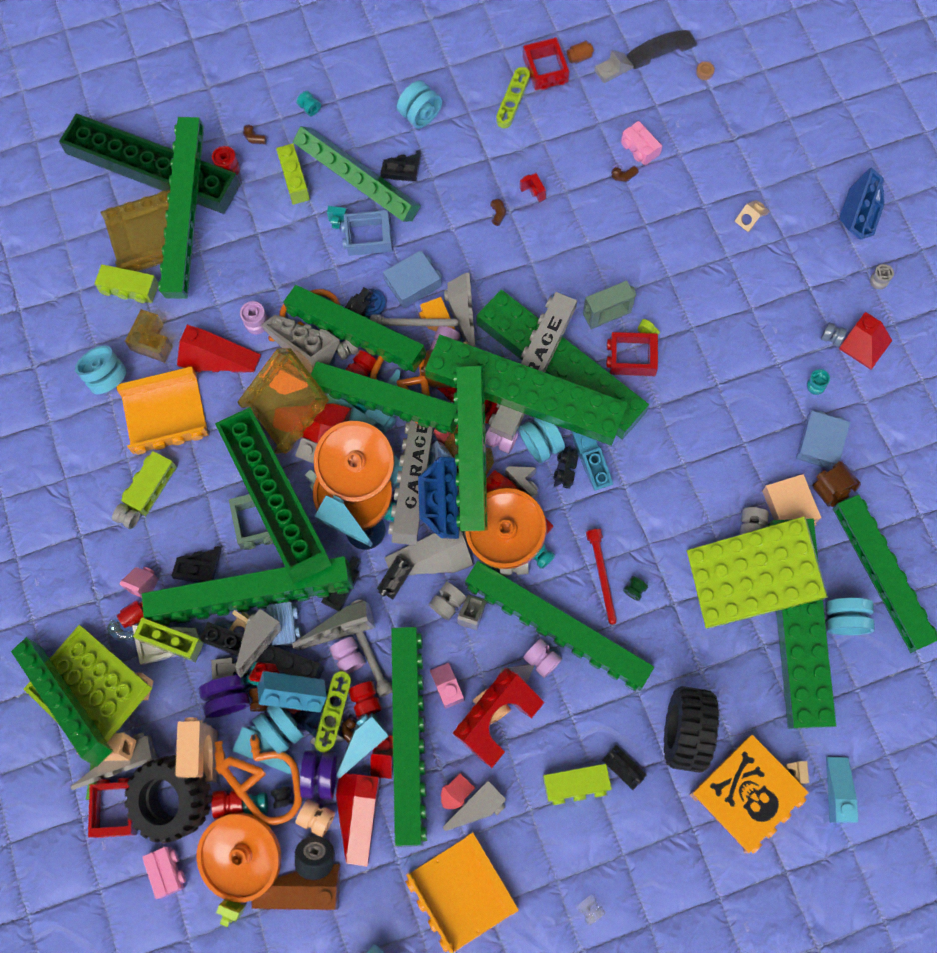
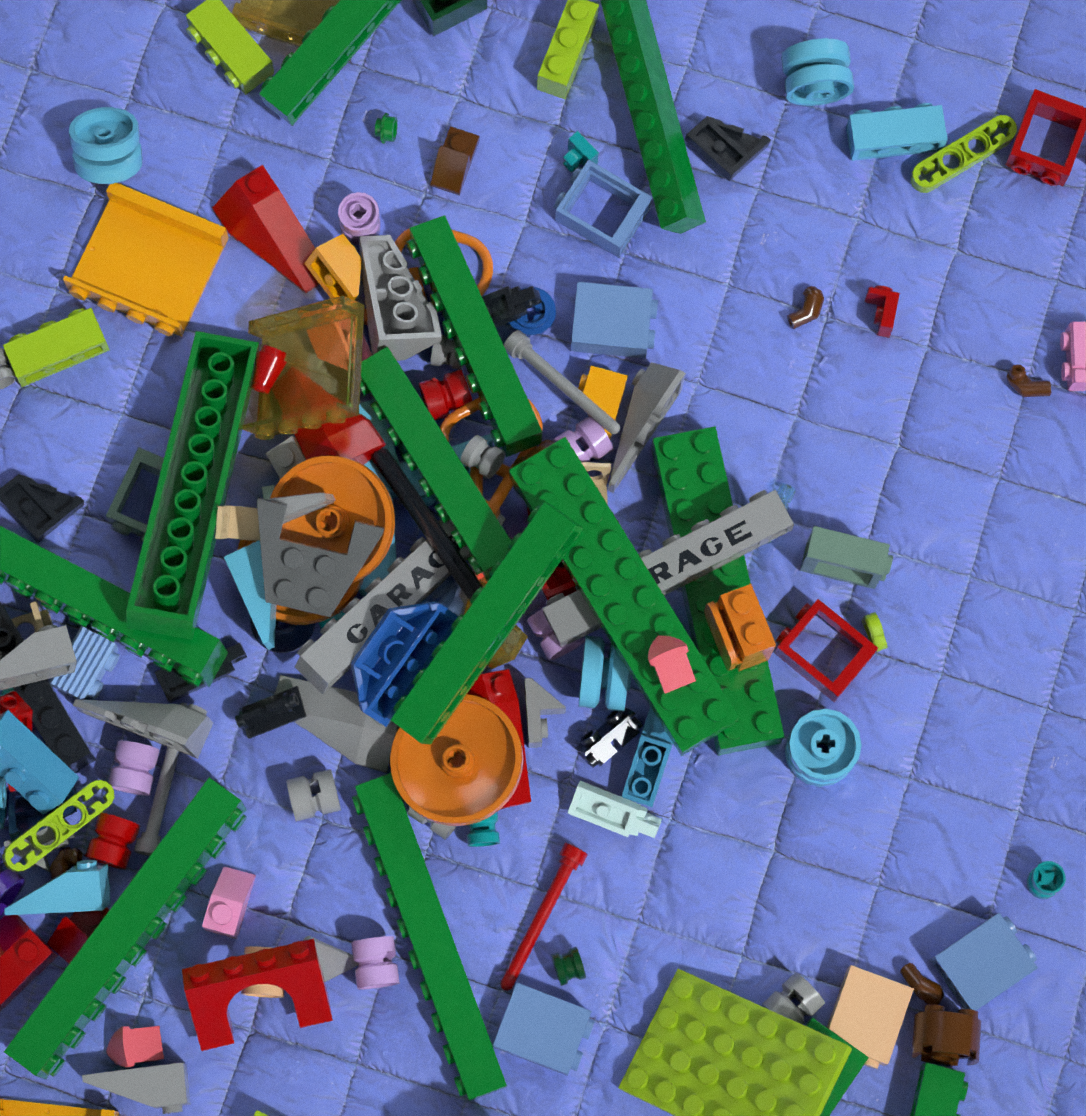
camera: 30 degrees right, 5 degrees up
clear yellow brick [125,309,173,363] -> none
light grey slope [457,595,487,630] -> none
none -> tan bracket [215,505,260,541]
none -> red cone [250,345,287,395]
none -> dark grey wing [257,497,384,617]
none -> light grey slope [267,492,336,524]
none -> light orange slope [304,234,362,312]
none -> black axle [372,448,484,601]
none -> green plate [375,113,398,144]
none -> reddish brown slope [430,126,480,196]
none -> light grey wheel [461,435,506,479]
none -> medium blue brick [493,983,595,1076]
none -> light aqua hinge [568,781,662,838]
none -> coral tile [648,636,696,693]
none -> orange brick [704,584,776,672]
none -> medium azure wheel [785,709,862,787]
none -> medium azure brick [846,103,947,161]
none -> reddish brown arm [900,963,944,1005]

